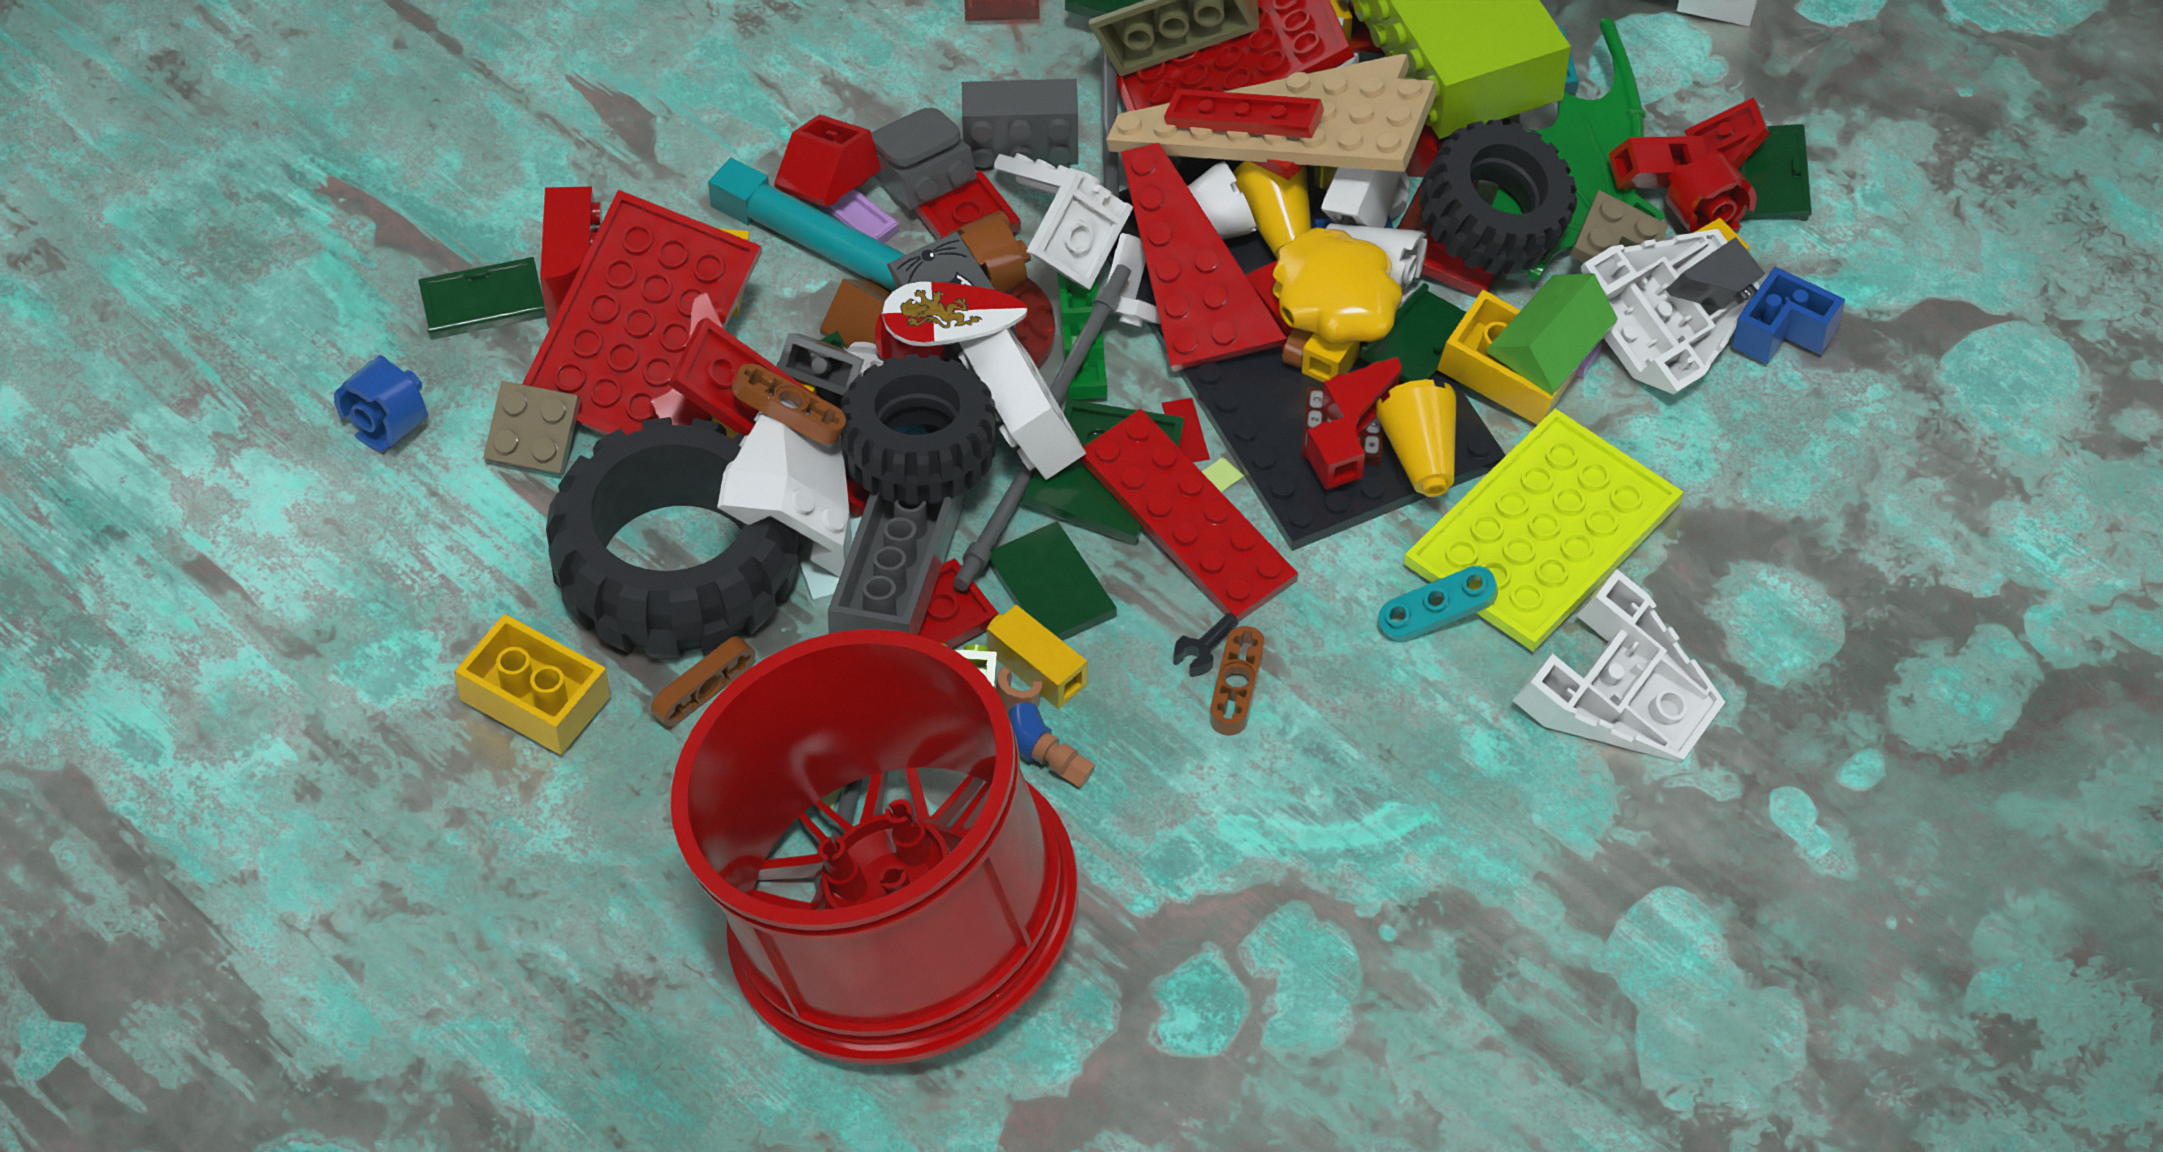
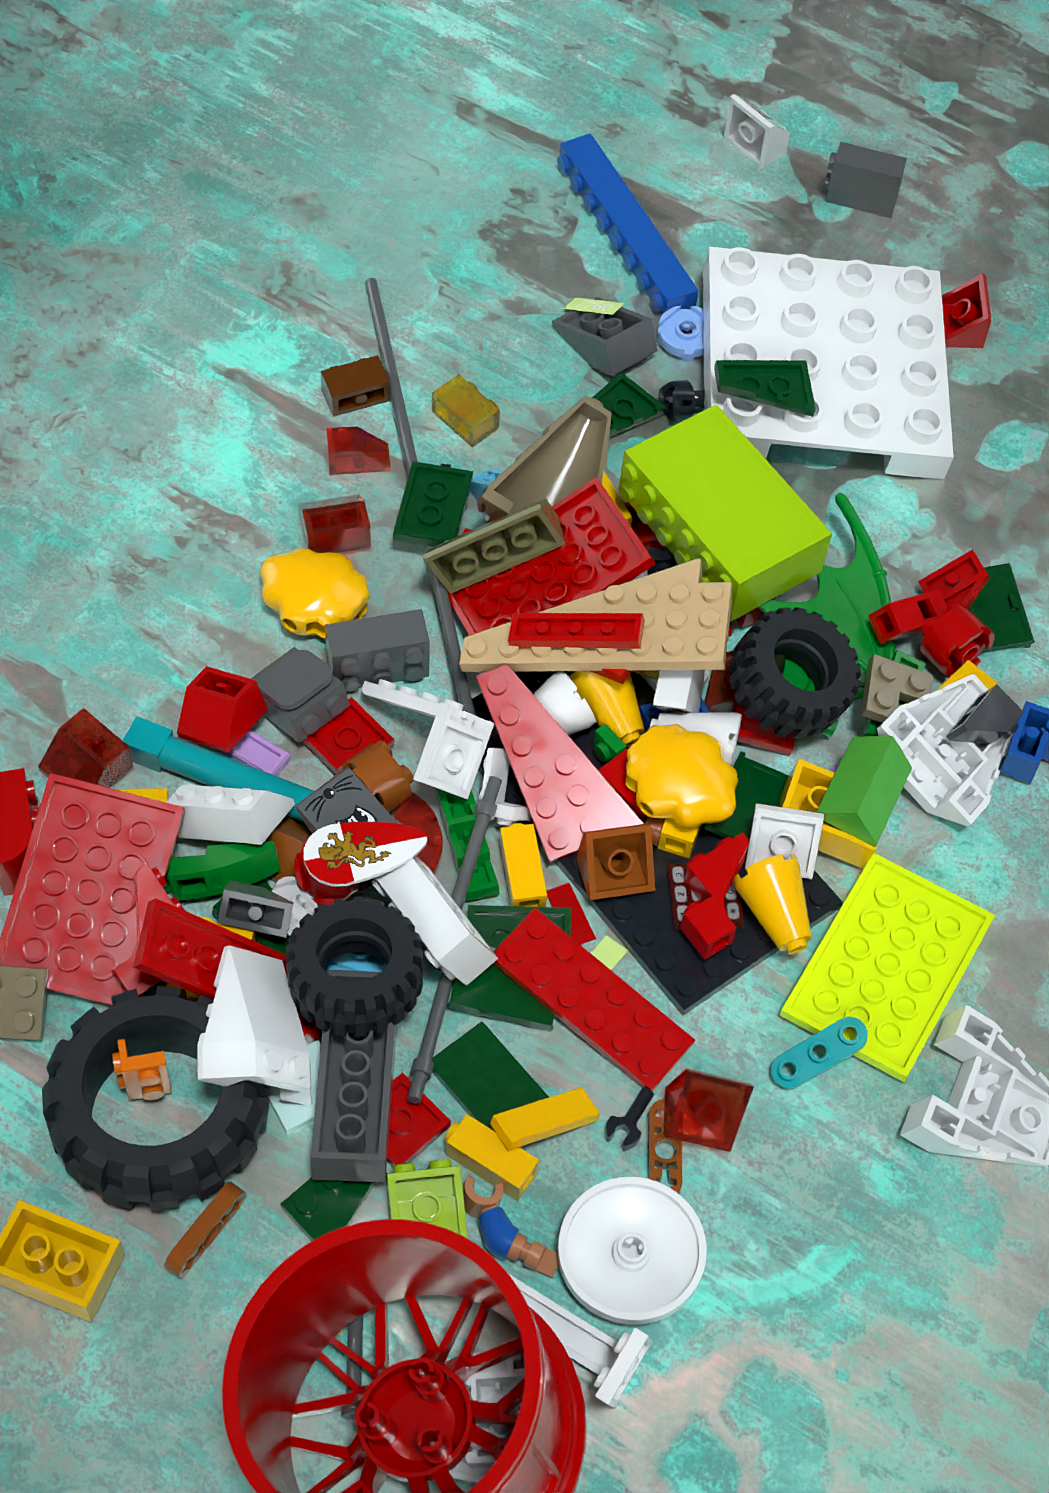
camera: 15 degrees left, 5 degrees up
dark orange beam [732,364,846,444] -> none
none -> clear red slope [38,708,134,788]
none -> orange bracket [112,1039,172,1100]
none -> green slope [163,841,281,900]
none -> white slope [166,784,295,845]
none -> yellow piece [259,548,370,640]
none -> yellow tile [490,1087,600,1150]
none -> yellow brick [499,823,547,907]
none -> white bracket [509,1274,654,1408]
none -> white dish [558,1177,707,1325]
none -> dark orange slope [576,823,655,900]
none -> green plate [593,724,627,763]
none -> clear red slope [663,1068,754,1152]
none -> white plate [745,803,824,879]

